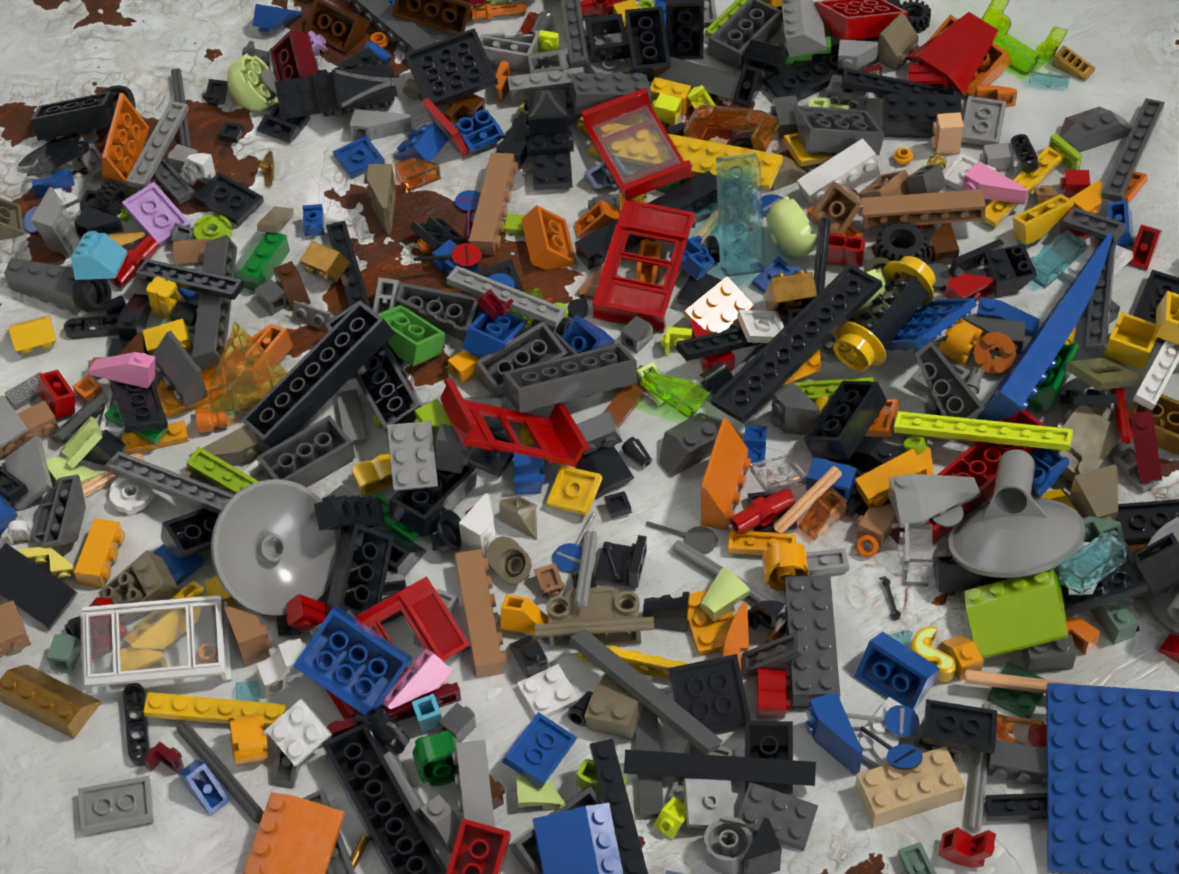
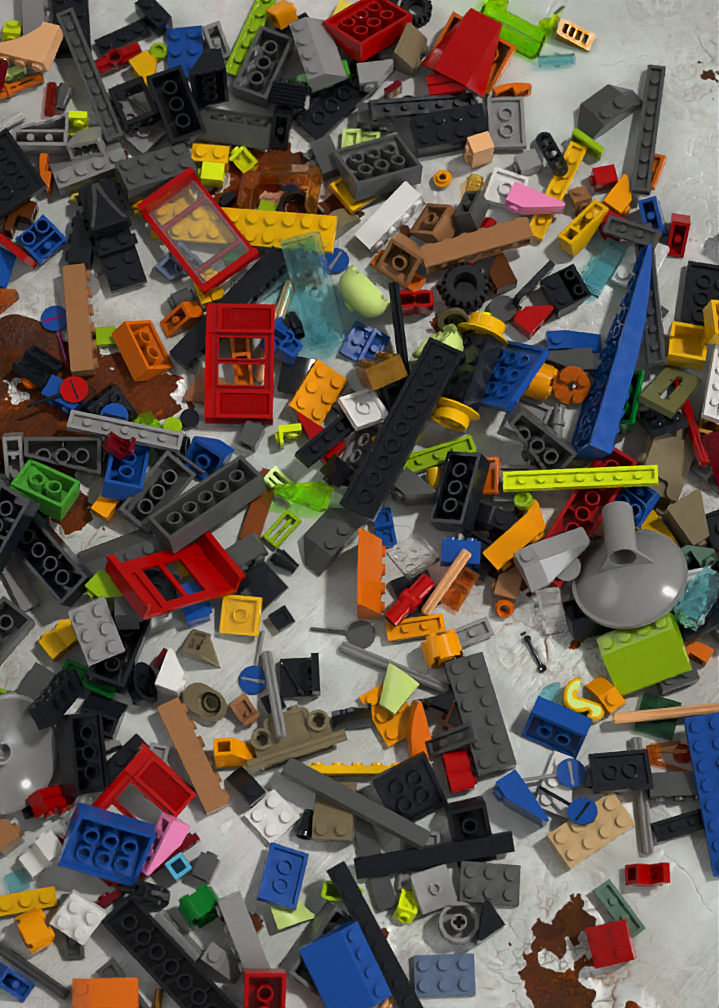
camera: 20 degrees left, 20 degrees up
none -> lime tile [262,509,302,550]

